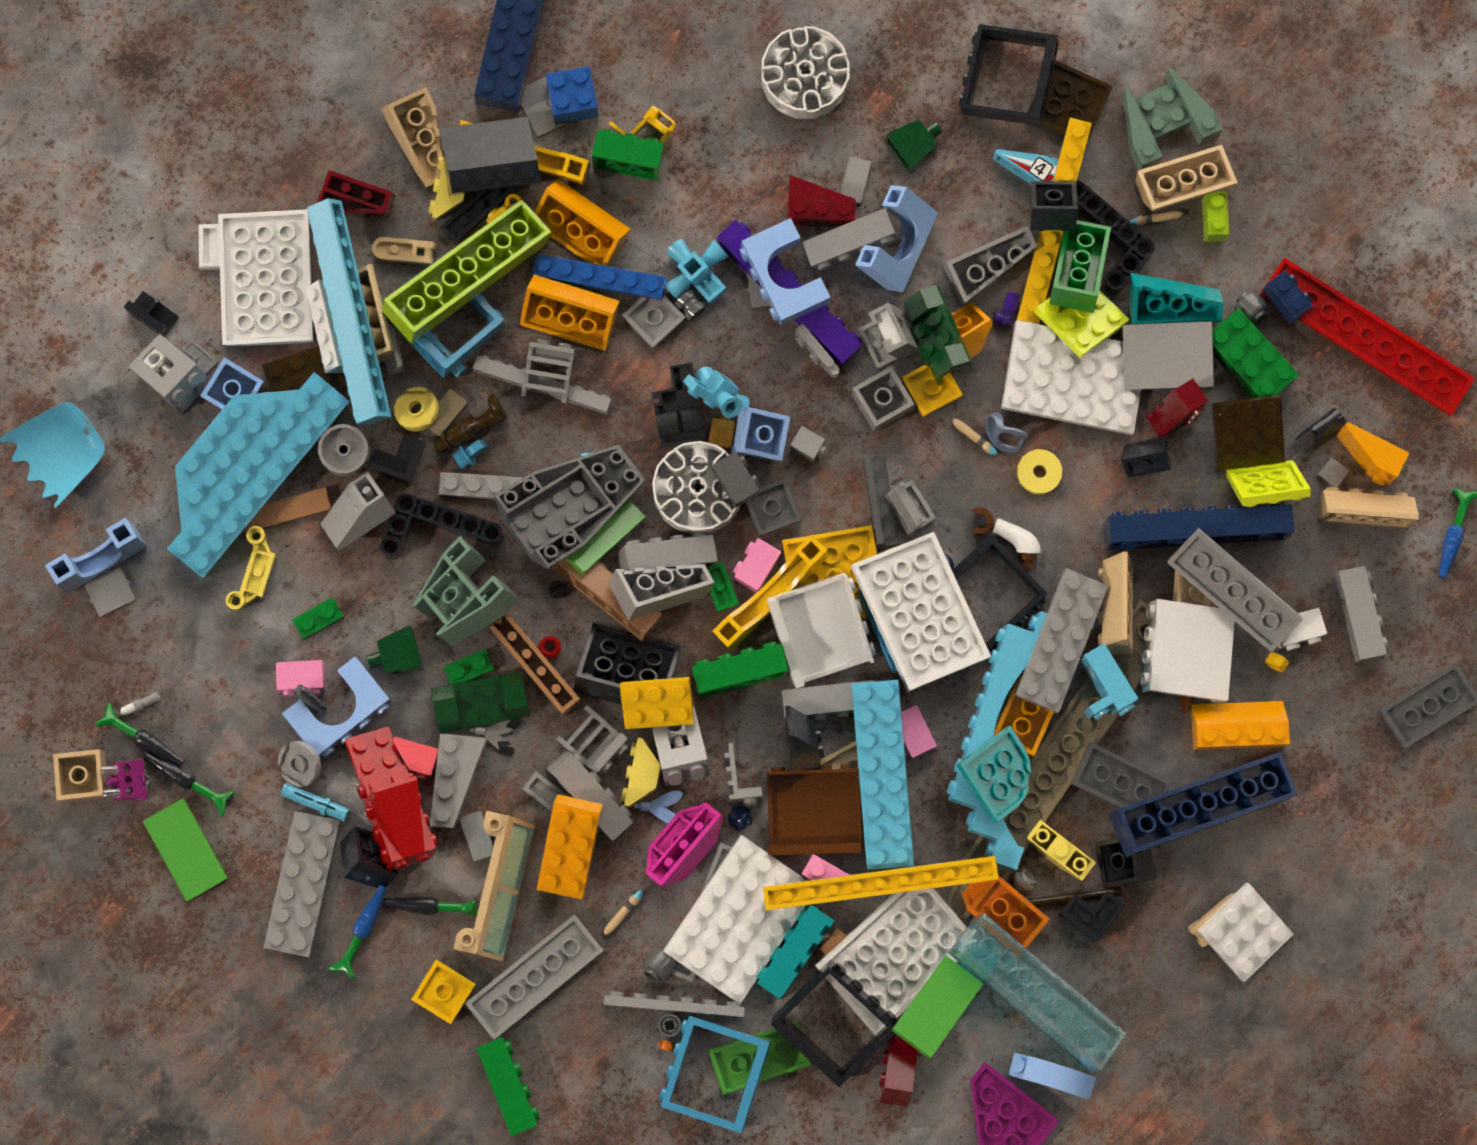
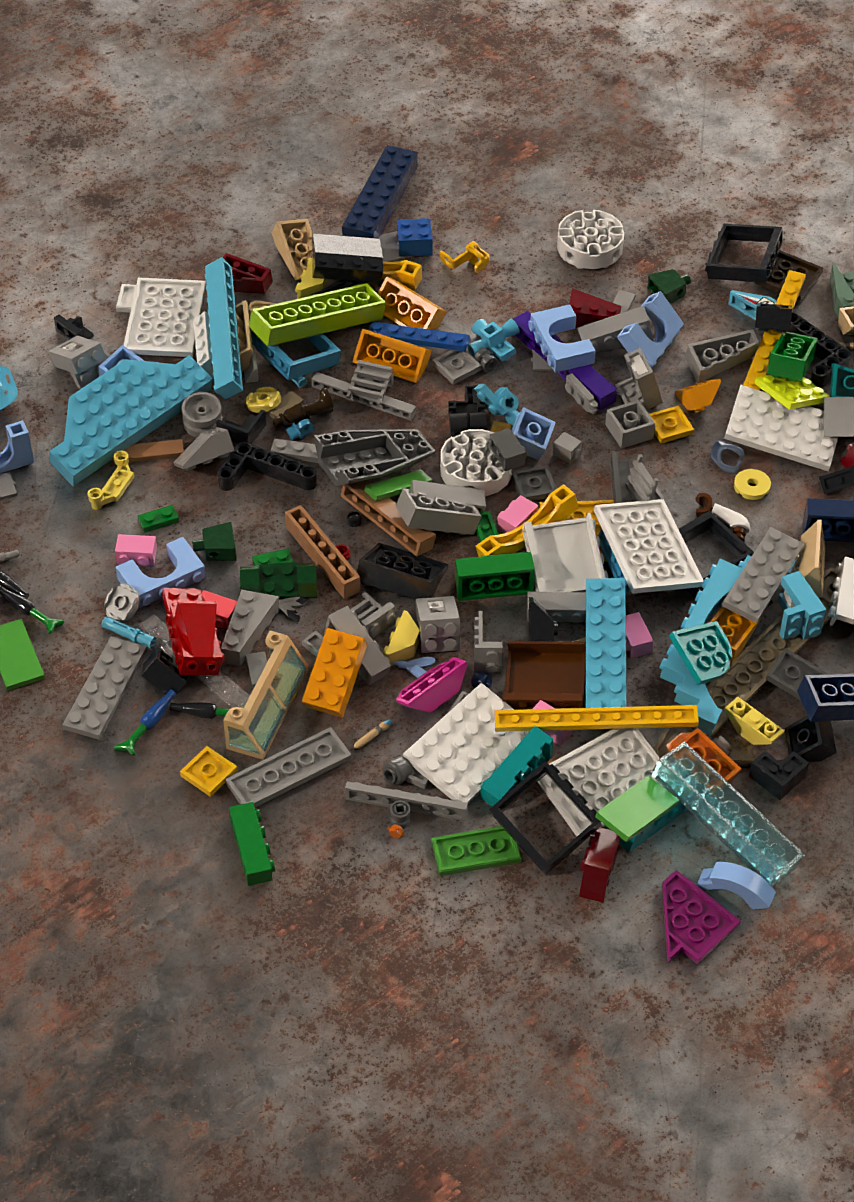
camera: 10 degrees right, 30 degrees down
dark grey axle [294,684,327,715] -> none
sand green wedge [413,536,519,646] -> none
green brick [592,129,664,182] -> none
yellow plate [620,677,695,729] -> none
dark azure window [659,1016,771,1133] -> none
dark green piece [904,285,972,386] -> none
tan piece [952,419,997,455] -> none
dark purple arm [993,292,1020,328] -> none

